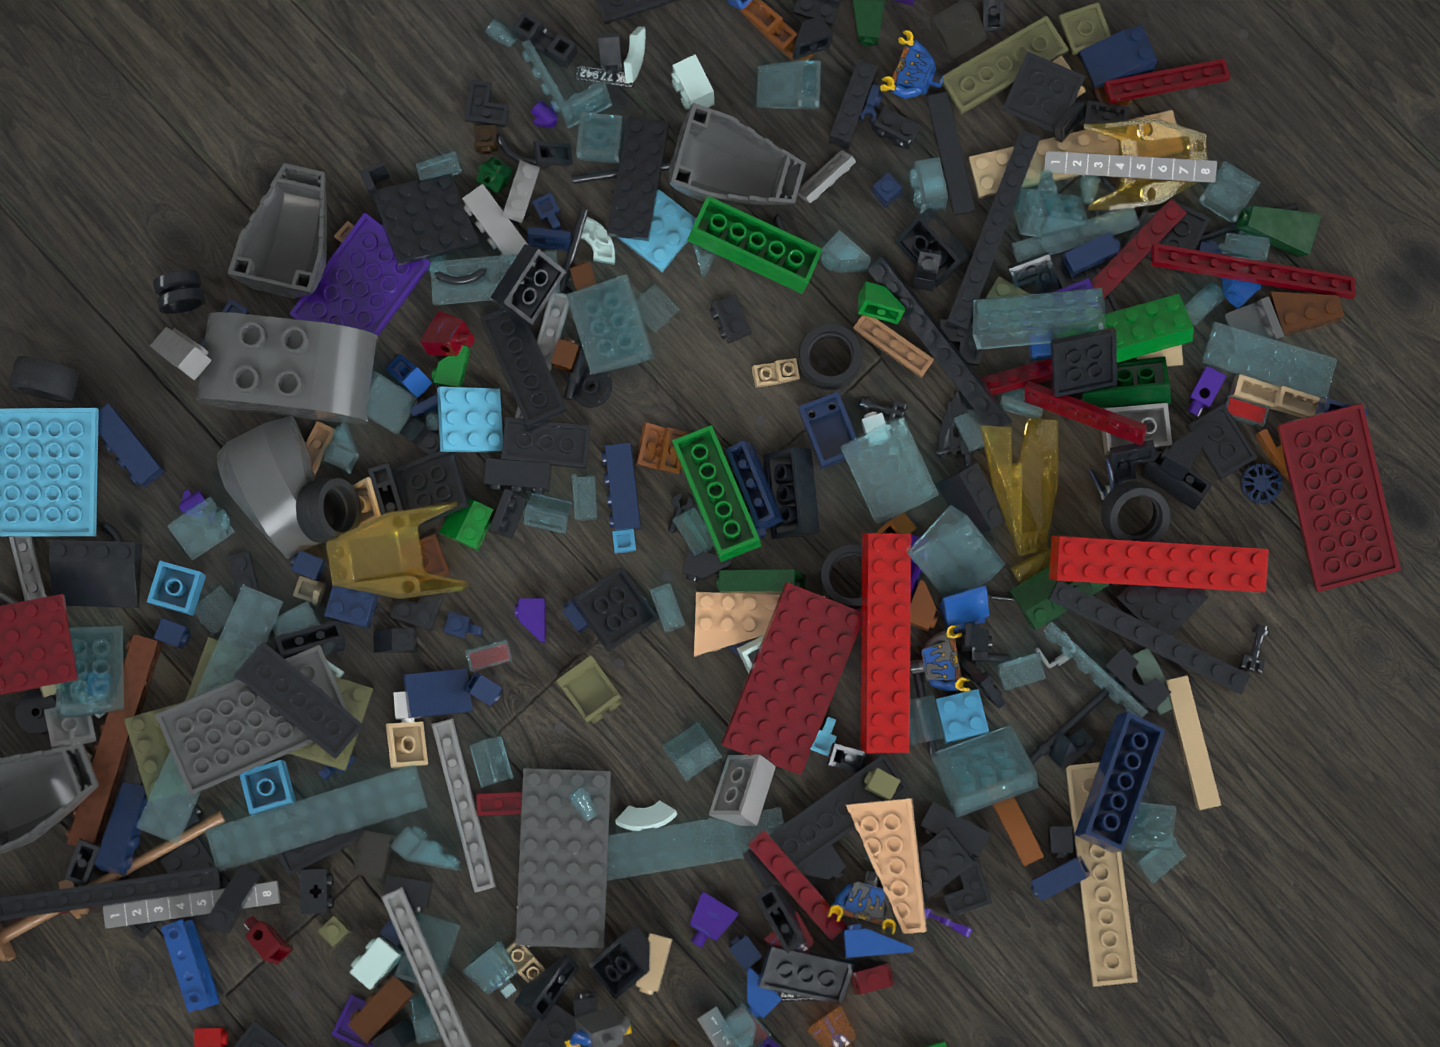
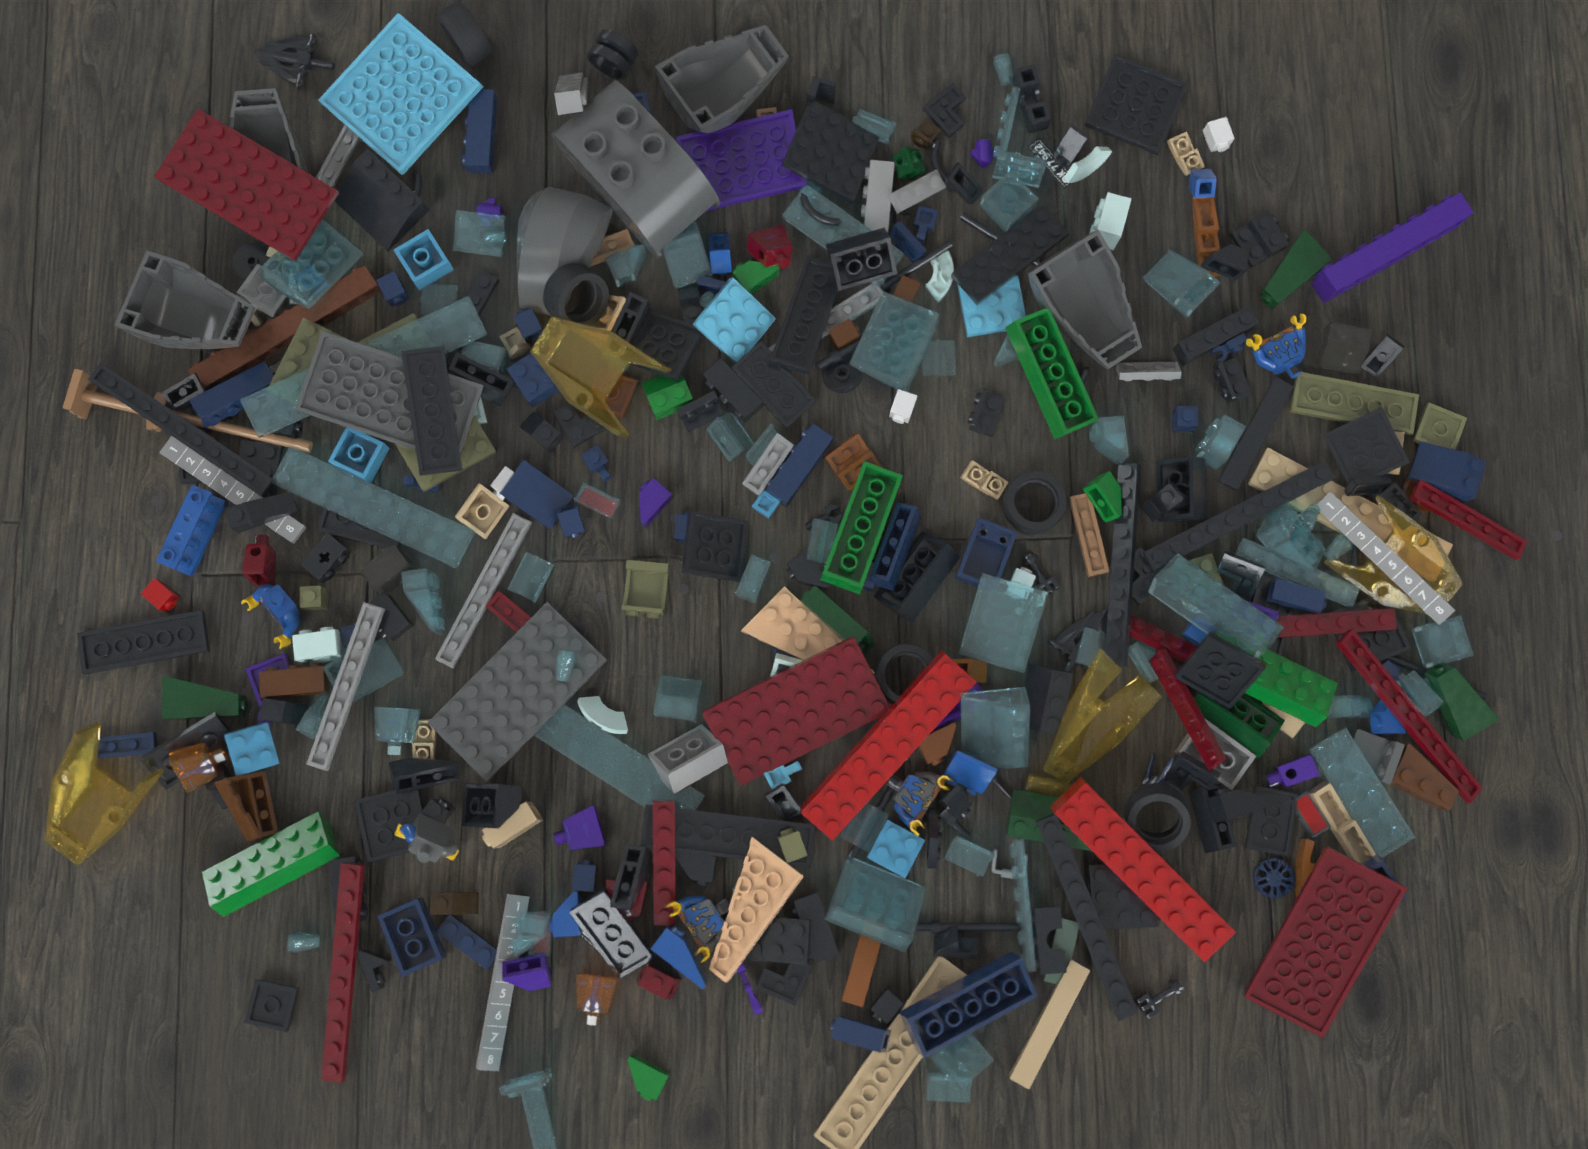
camera: 35 degrees right, 0 degrees up
none -> blue torso [241,583,302,649]
none -> light grey plate [742,433,794,496]
none -> white brick [889,389,917,424]

